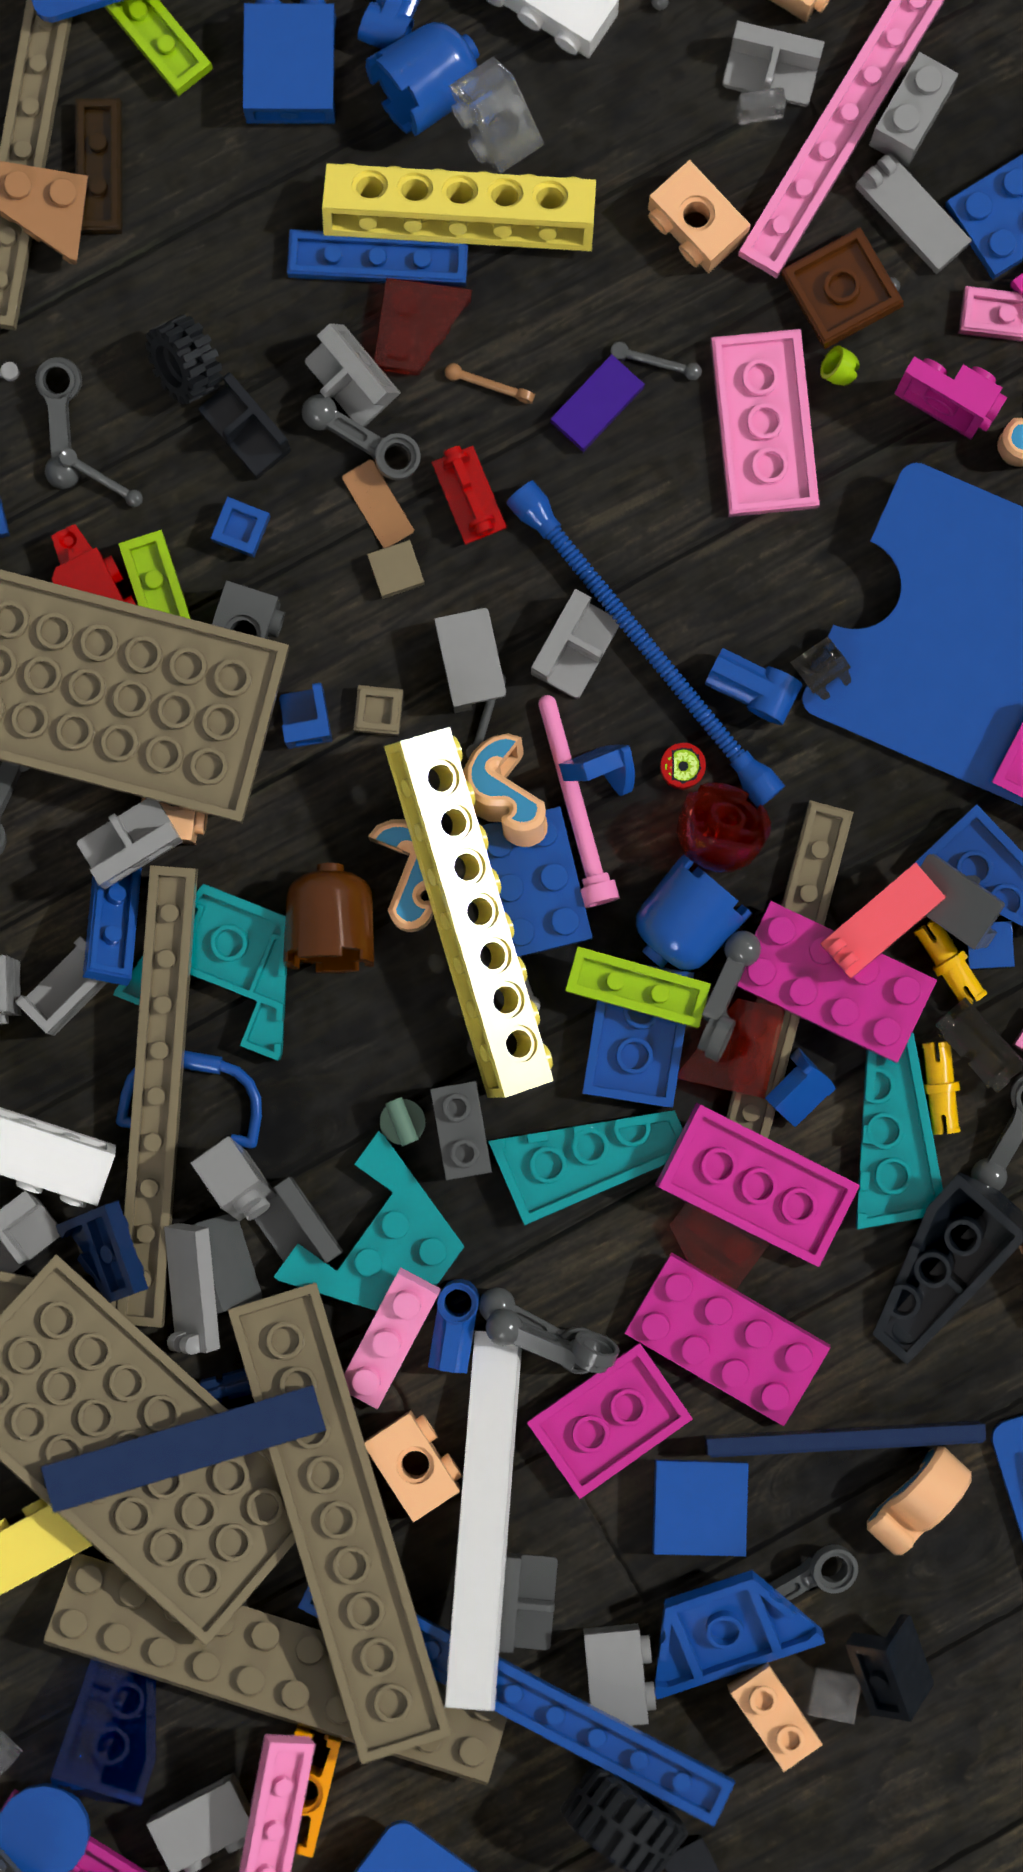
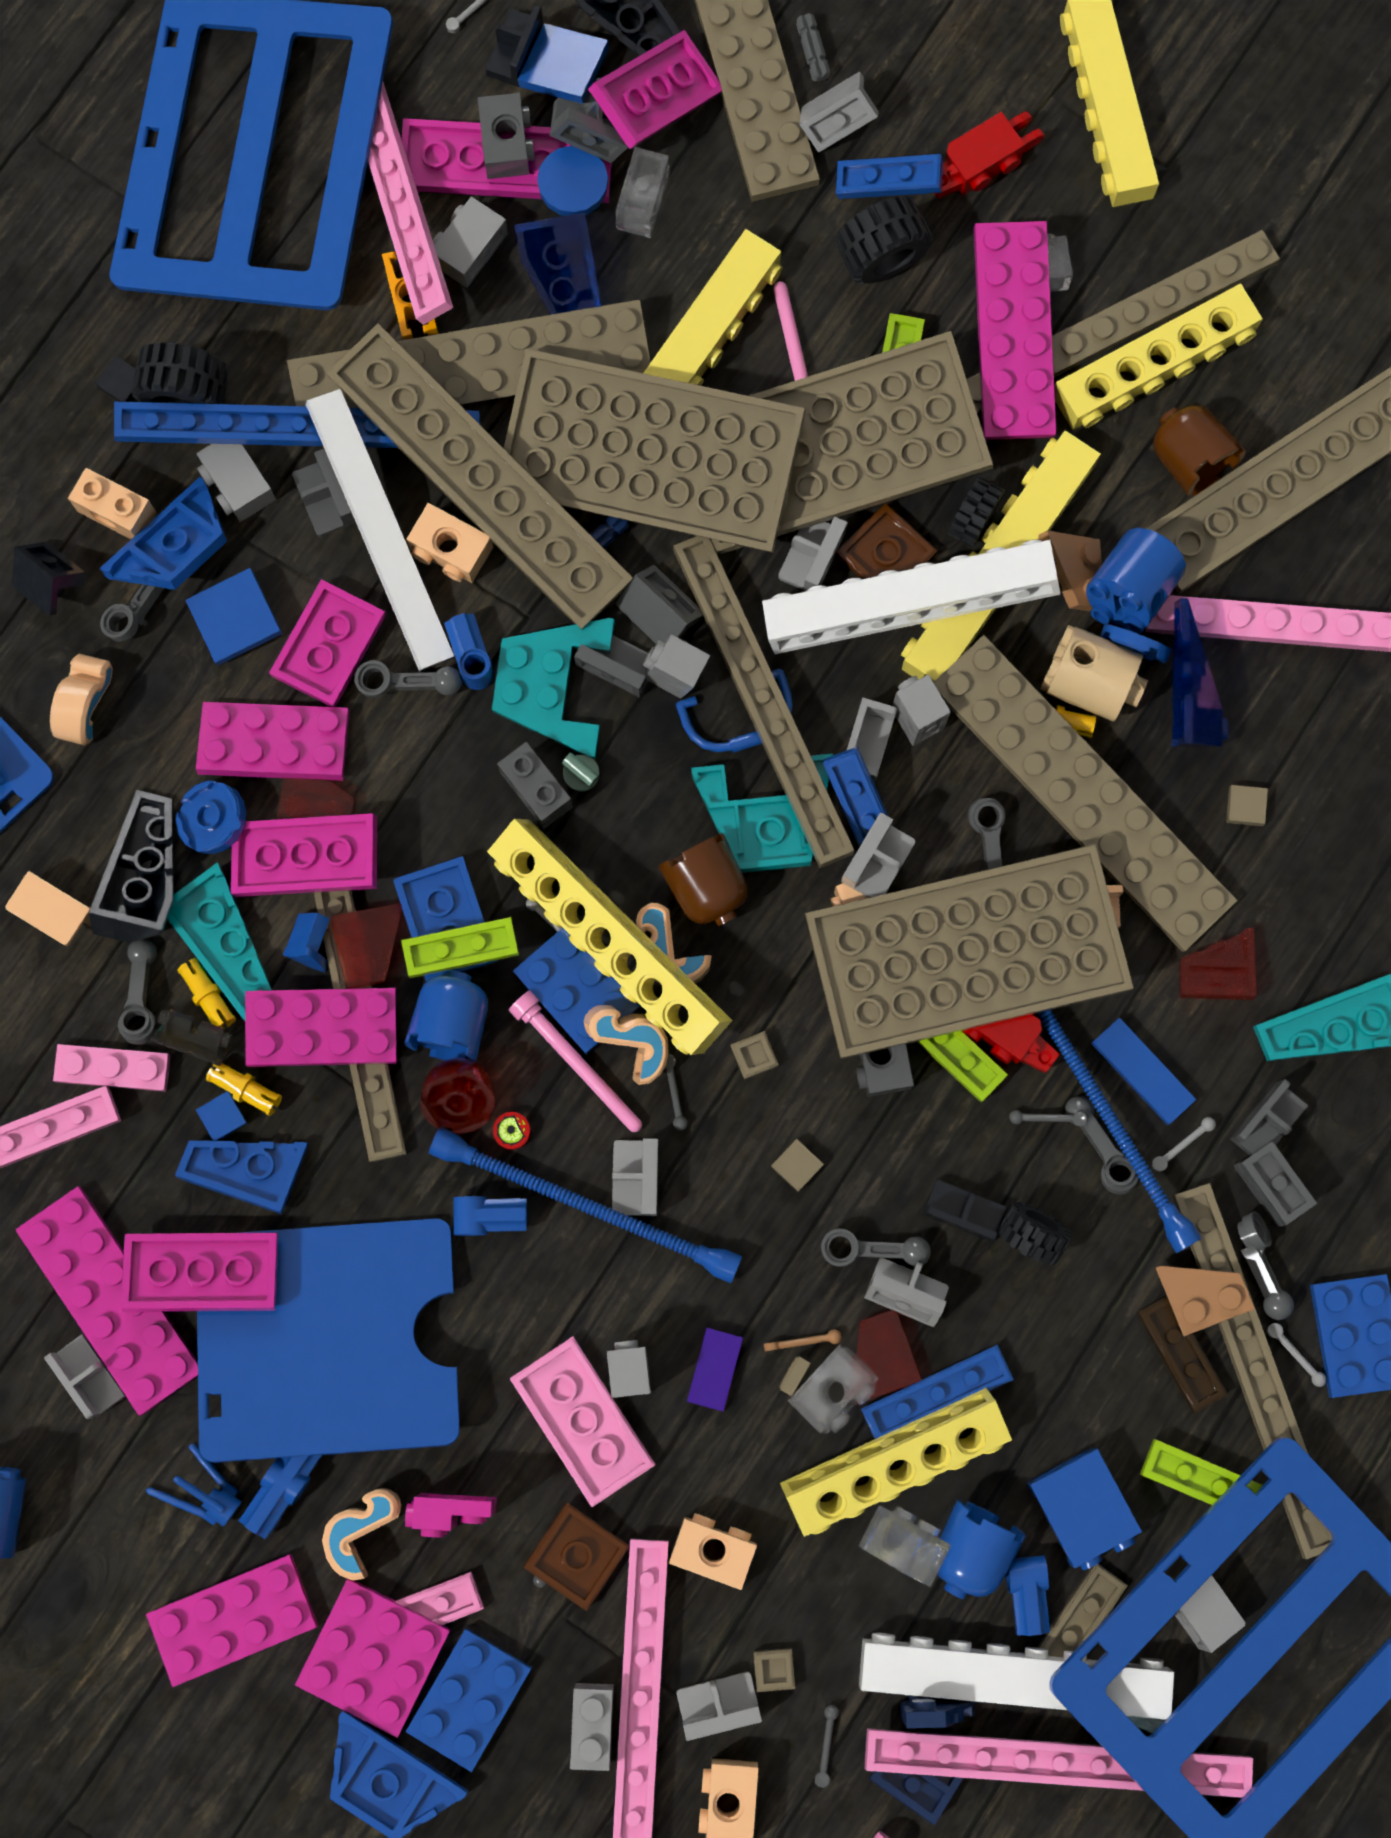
camera: 150 degrees right, 5 degrees down
dark blue tile [41,1385,326,1513] -> none
dark blue wing [55,1201,149,1303] -> none
light grey hinge [164,1223,220,1355] -> none
blue plate [211,497,271,558] -> none
blue panel [279,683,332,749] -> none
medium nougat sticker [342,460,414,548] -> none
bright pink plate [344,1268,441,1409] -> none
red hinge [431,445,507,545] -> none
light grey panel [434,608,506,713] -> none
dark grey piece [486,1309,619,1373] -> none
teal wing [488,1110,683,1225] -> none
blue tile [559,745,635,796] -> none
dark grey hinge [611,342,702,380] -> none
dark grey piece [698,931,761,1063] -> none
dark blue tile [704,1421,986,1458] -> none
clear tile [736,87,786,125] -> none
clear smoke tile [790,637,851,700] -> none
clear tile [807,1667,861,1724] -> none
lime hinge [820,345,860,386] -> none
coral hinge [820,863,946,980] -> none
light grey hinge [855,153,972,275] -> none
dark grey panel [920,854,1005,950] -> none
none -> blue tile [176,781,246,854]
none -> light grey brick [607,1340,651,1398]
none -> dark tan tile [753,1648,795,1692]
none -> dark tan tile [778,1356,811,1396]
none -> clear brick [788,1345,879,1433]
none -> blue hose [1036,1010,1202,1254]

